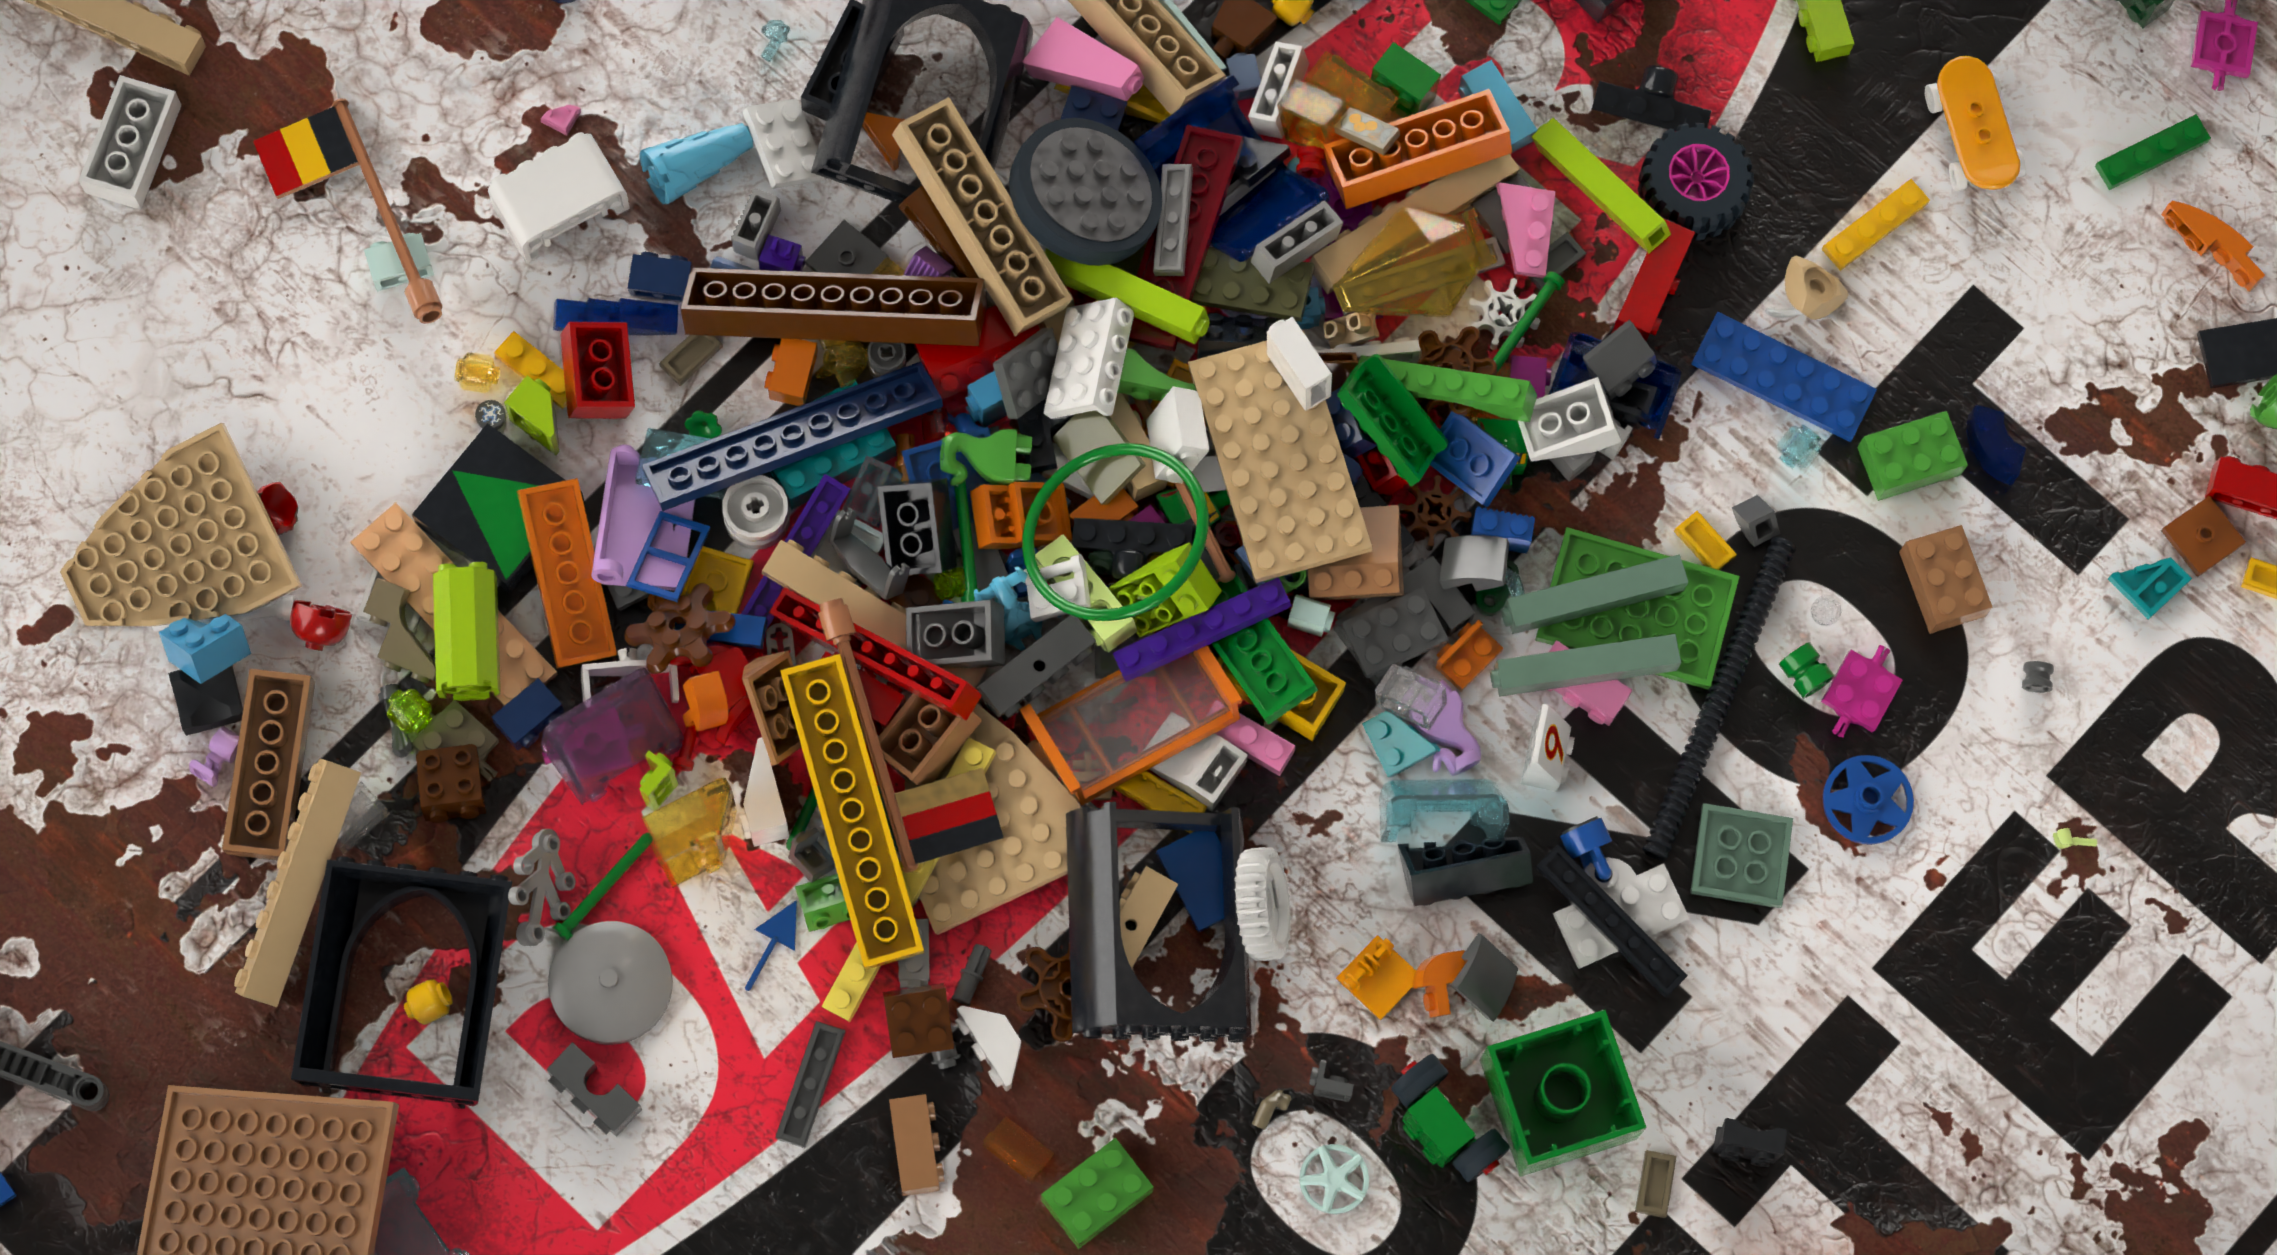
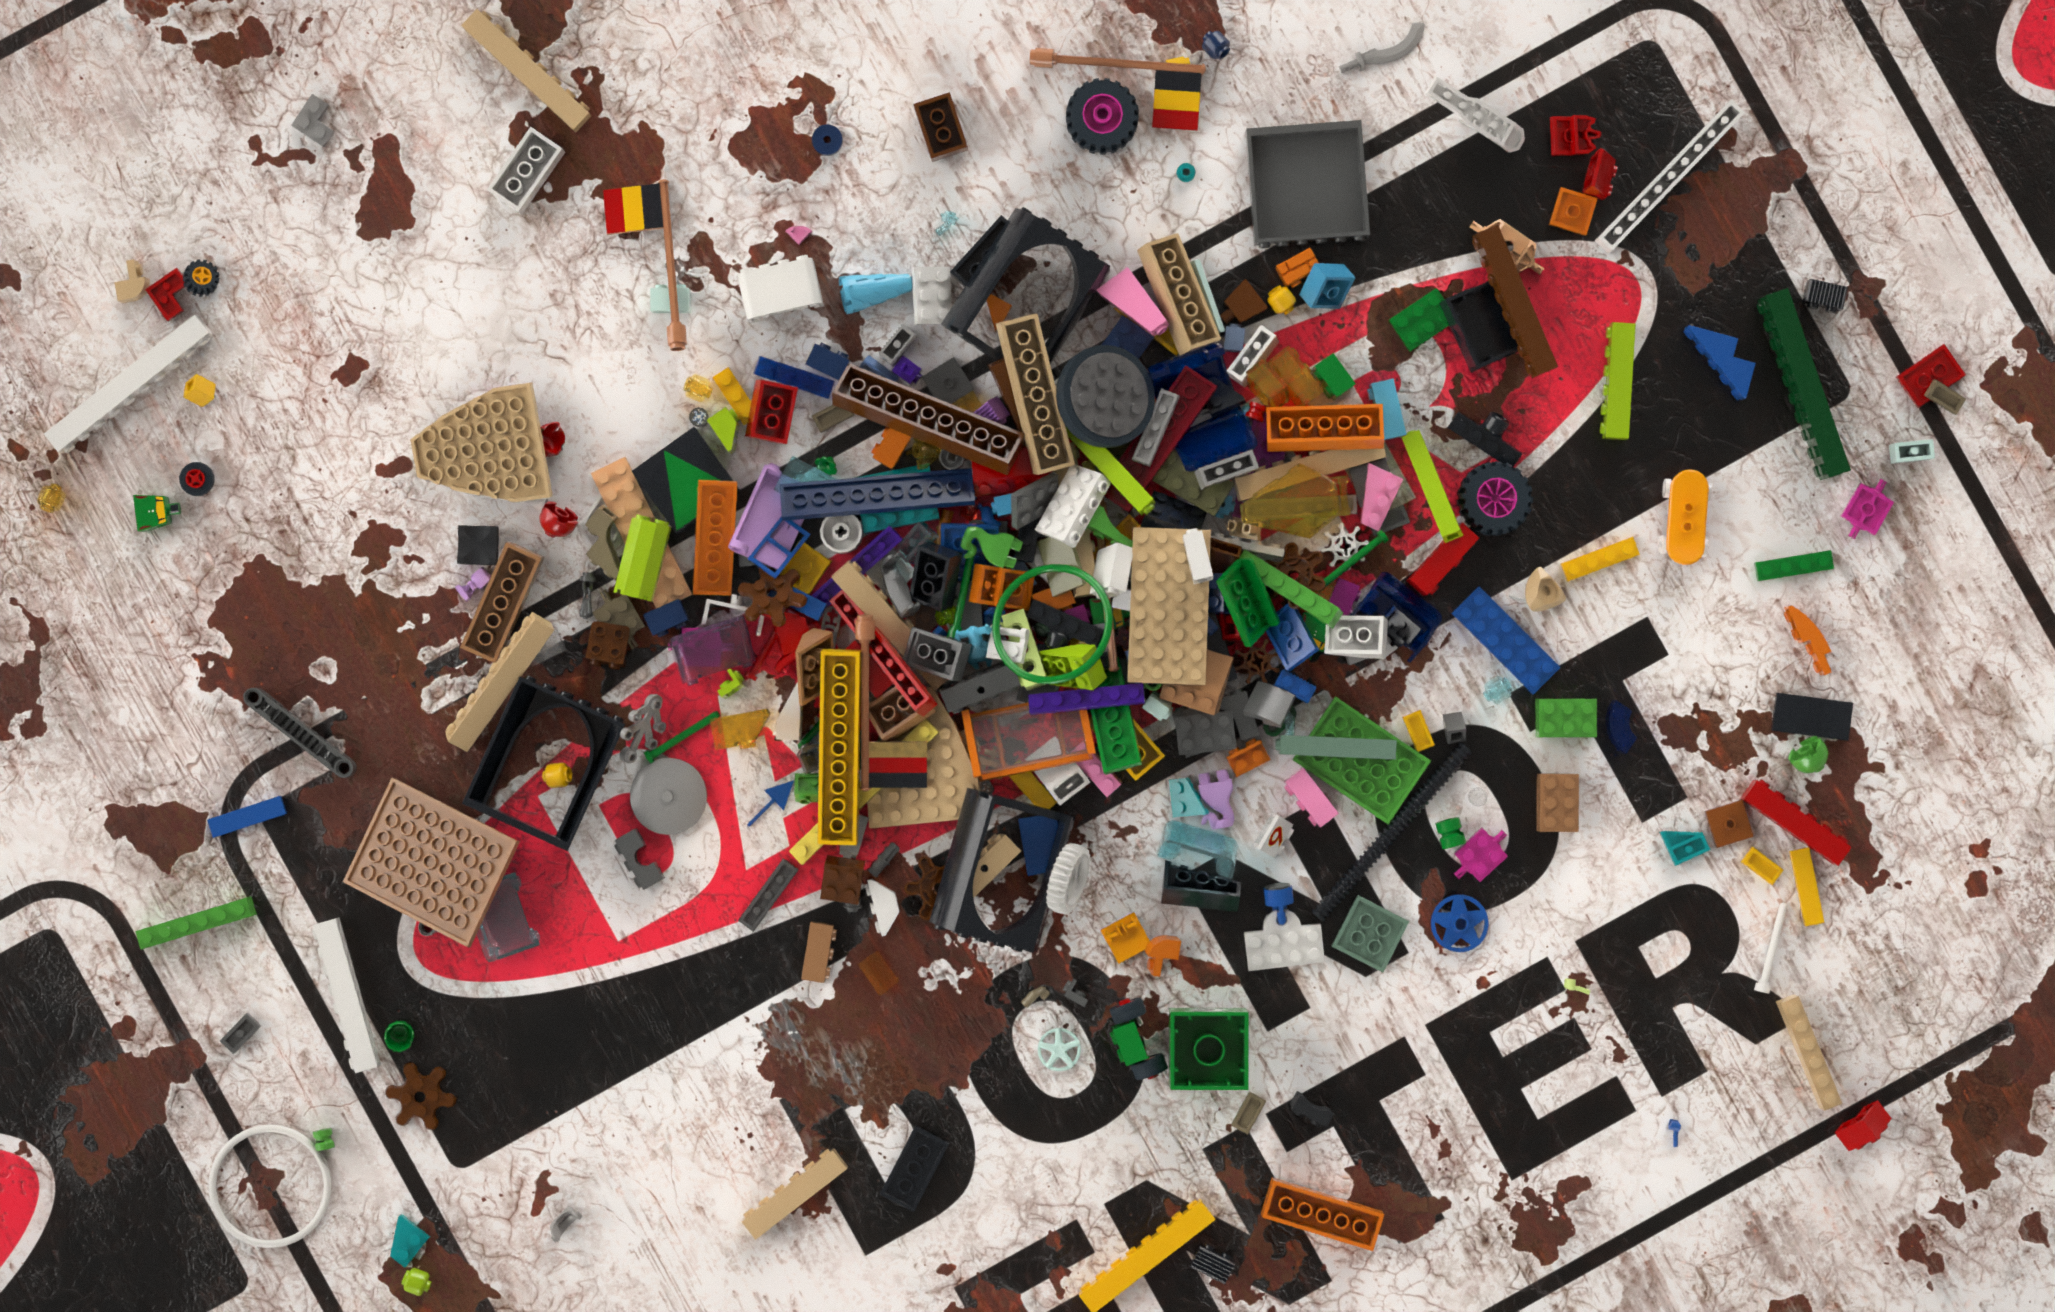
camera: 25 degrees right, 15 degrees up
dark azure slope [159,614,251,684] -> none
clear neon green head [387,689,433,734] -> none
orange brick [683,671,728,731] -> none
bright green brick [1041,1138,1154,1249] -> none
tile [1334,107,1400,155] -> none
clear brick [1375,664,1447,730] -> none
dark grey slope [1450,933,1518,1022] -> none
sand green brick [1490,634,1681,697] -> none
black tile [1535,845,1688,998] -> none
dark grey slope [1583,319,1657,400] -> none
dark grey wheel [2022,661,2054,693] -> none

